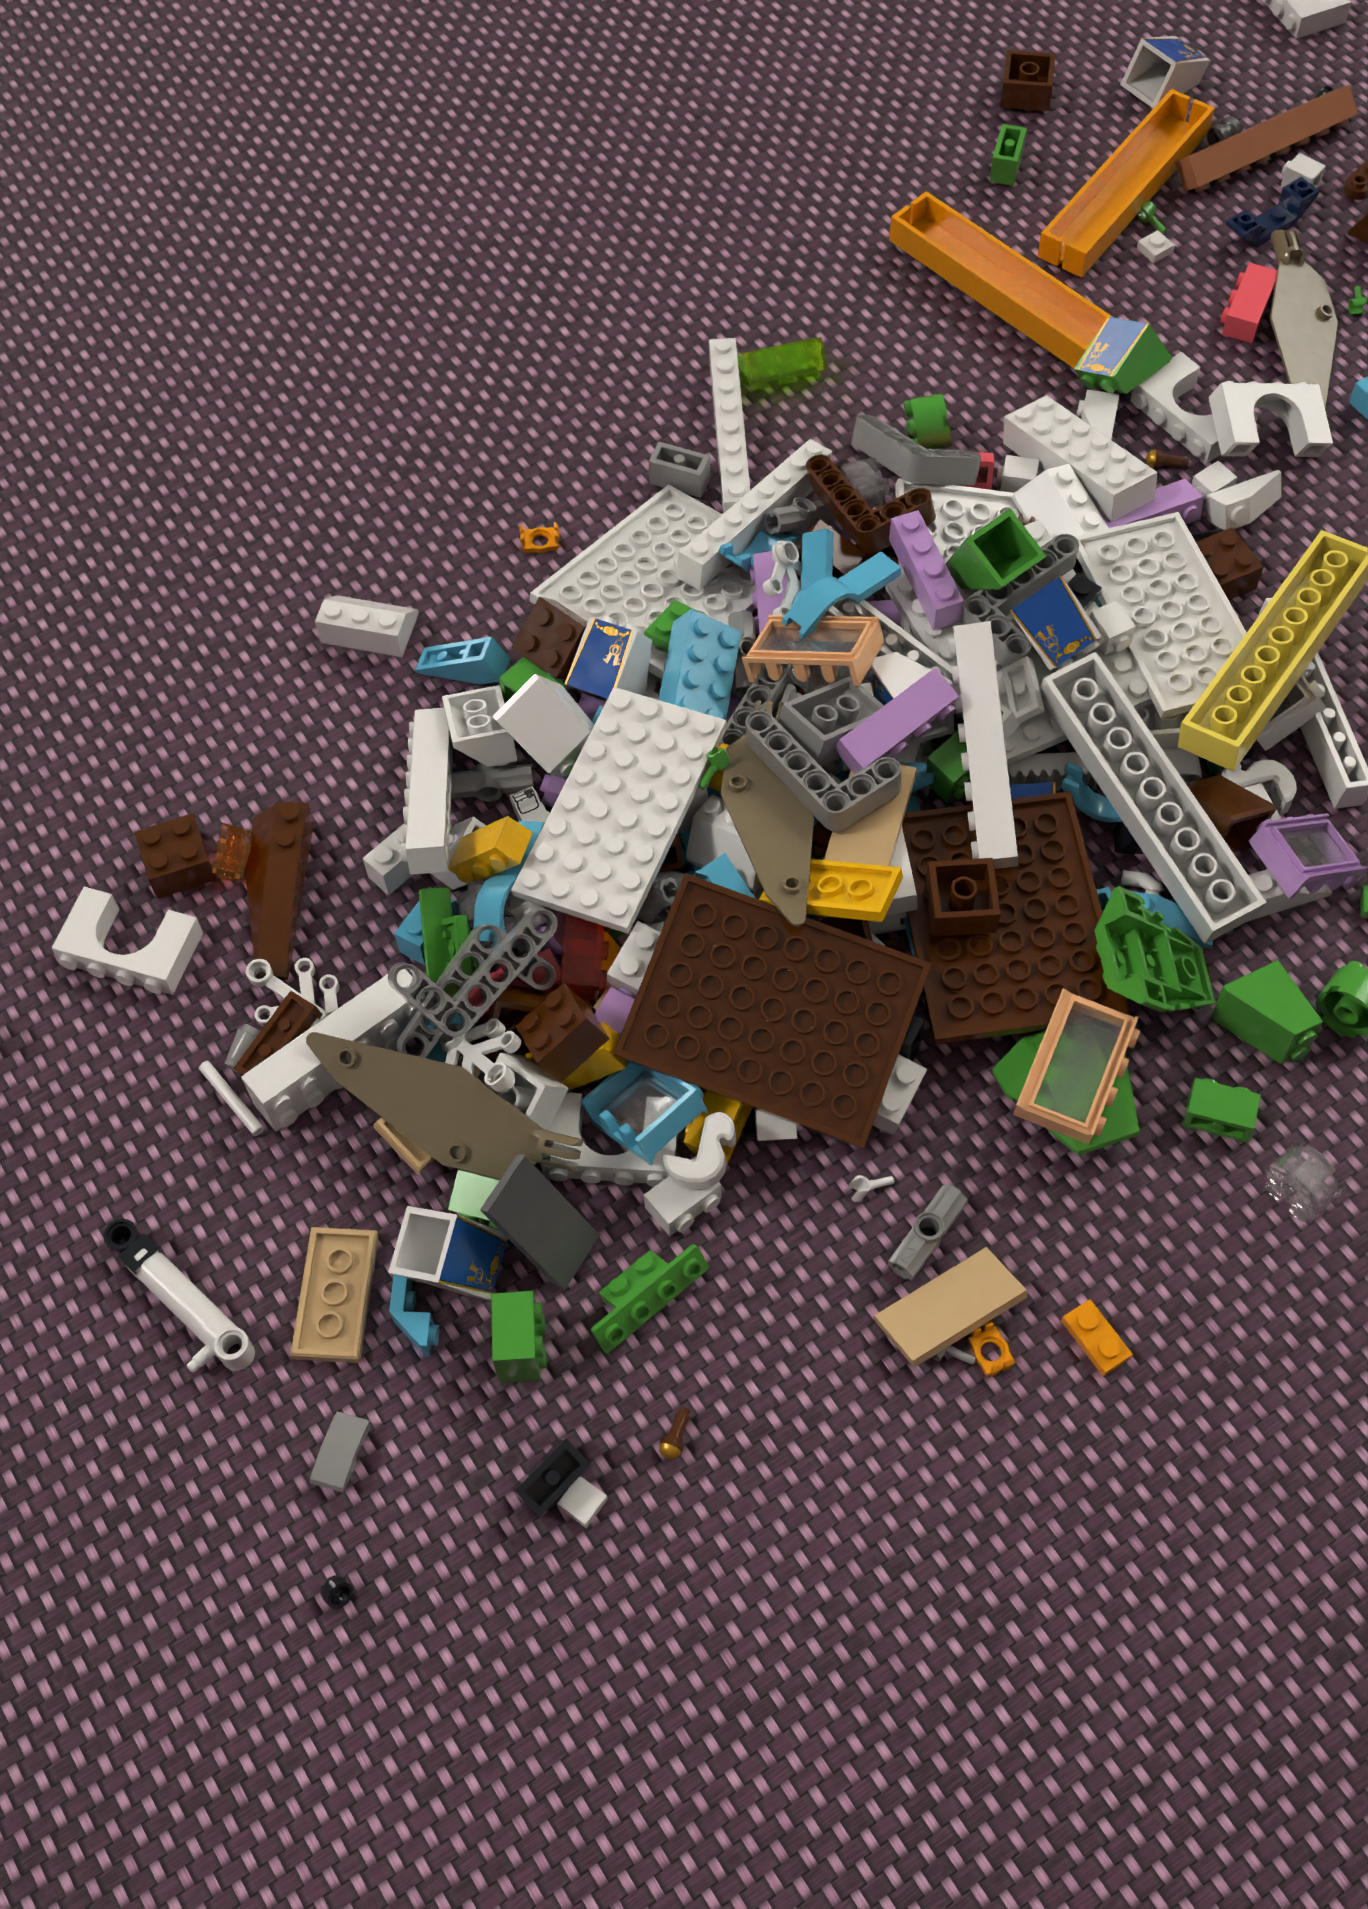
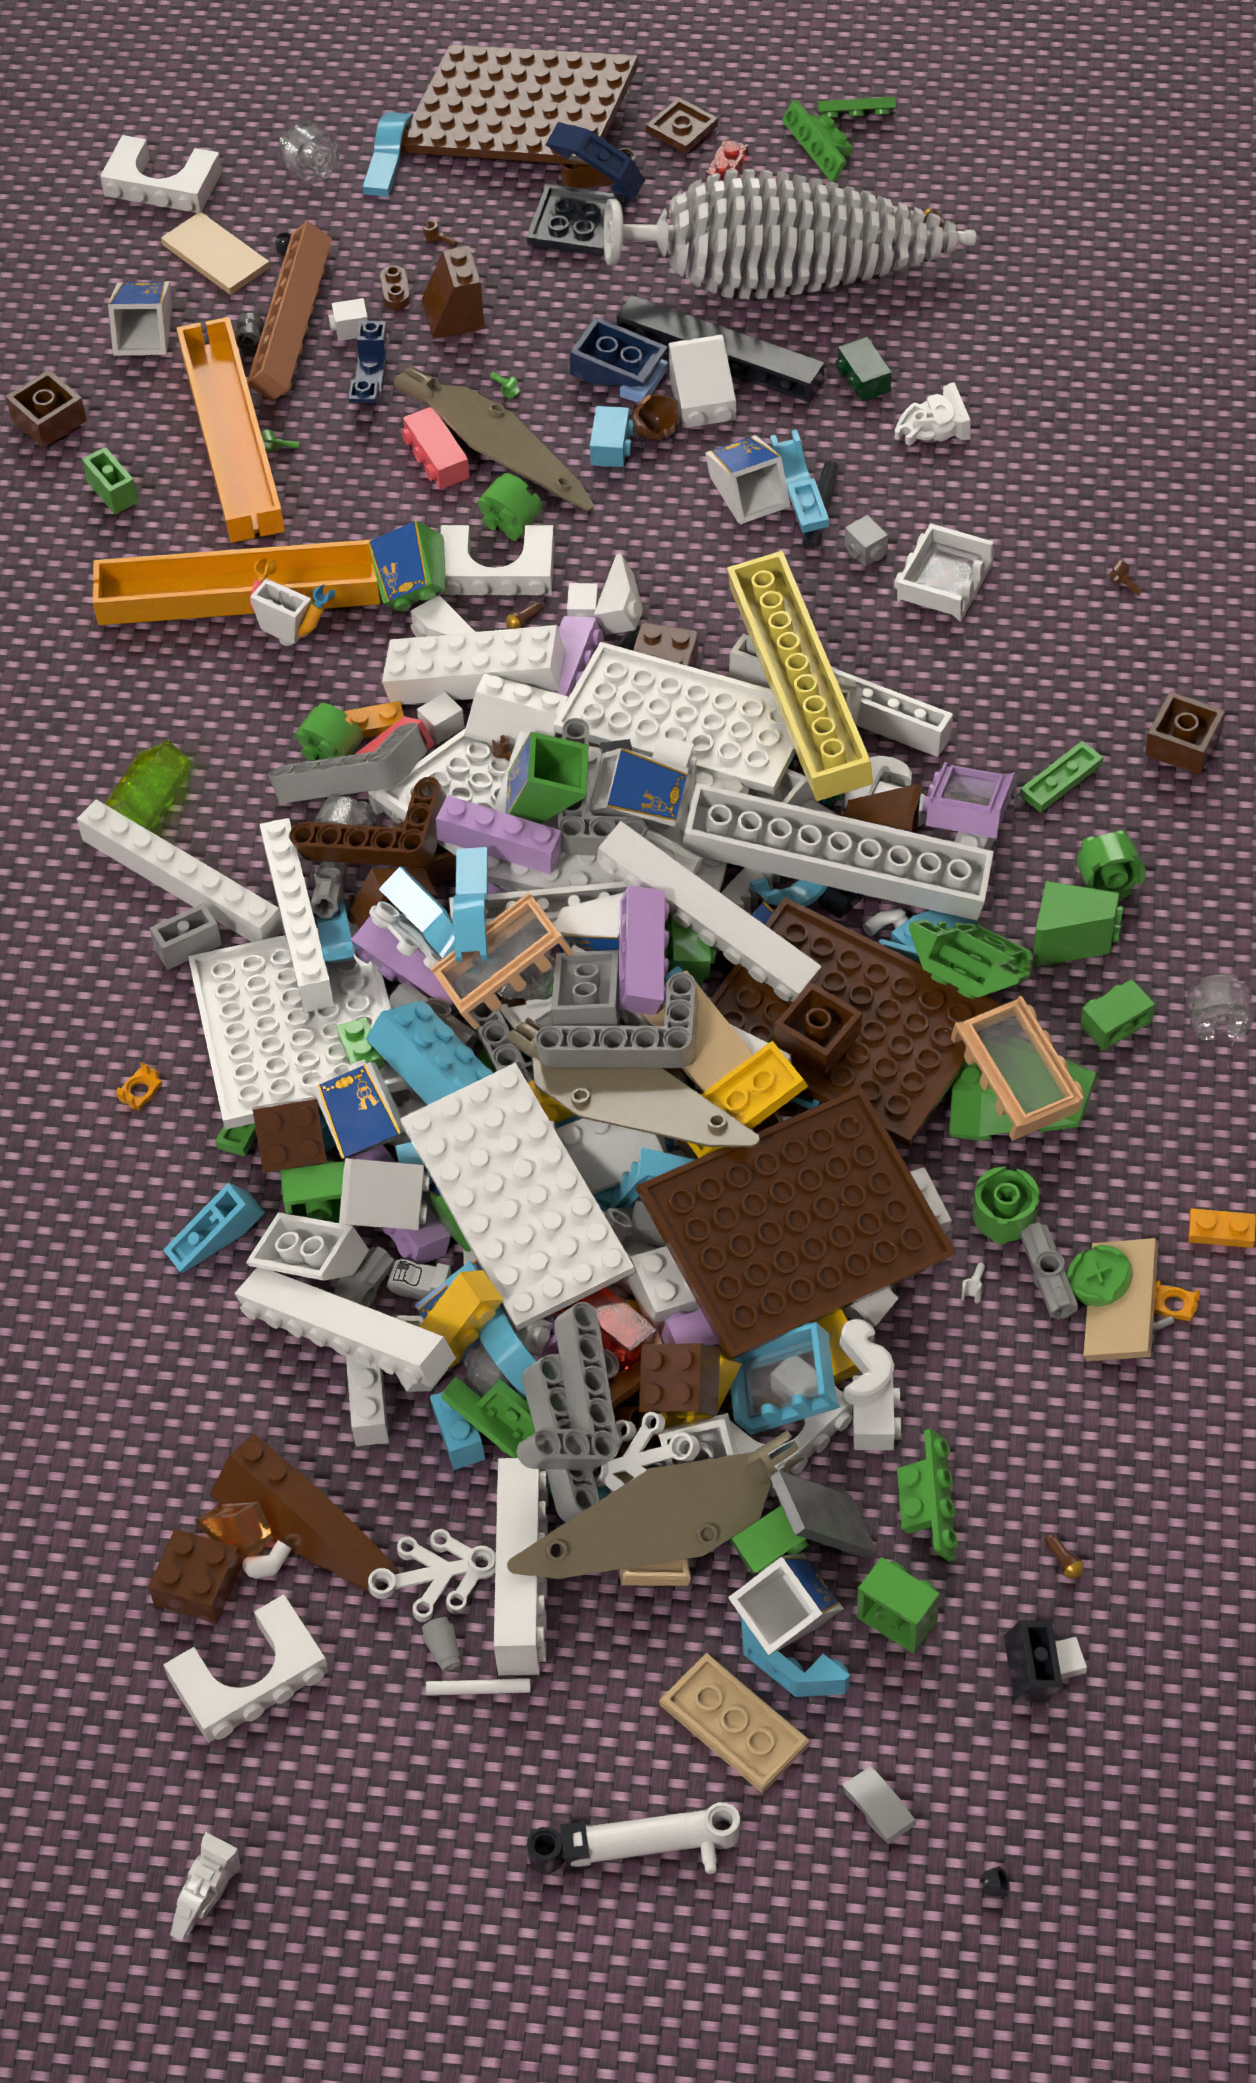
camera: 50 degrees left, 5 degrees down
reddish brown container [233,990,323,1076] -> none
white slope [315,595,419,657] -> none
bright green hand [698,747,730,790] -> none
white plate [1137,230,1175,263] -> none
white arch [1208,381,1333,457] -> none
none -> tan tile [161,212,270,295]
none -> white arm [242,1540,292,1579]
none -> white torso [250,558,335,646]
none -> light orange plate [343,701,404,738]
none -> bright green brick [477,473,543,541]
none -> bright green brick [973,1167,1039,1244]
none -> bright green tile [1067,1245,1133,1307]

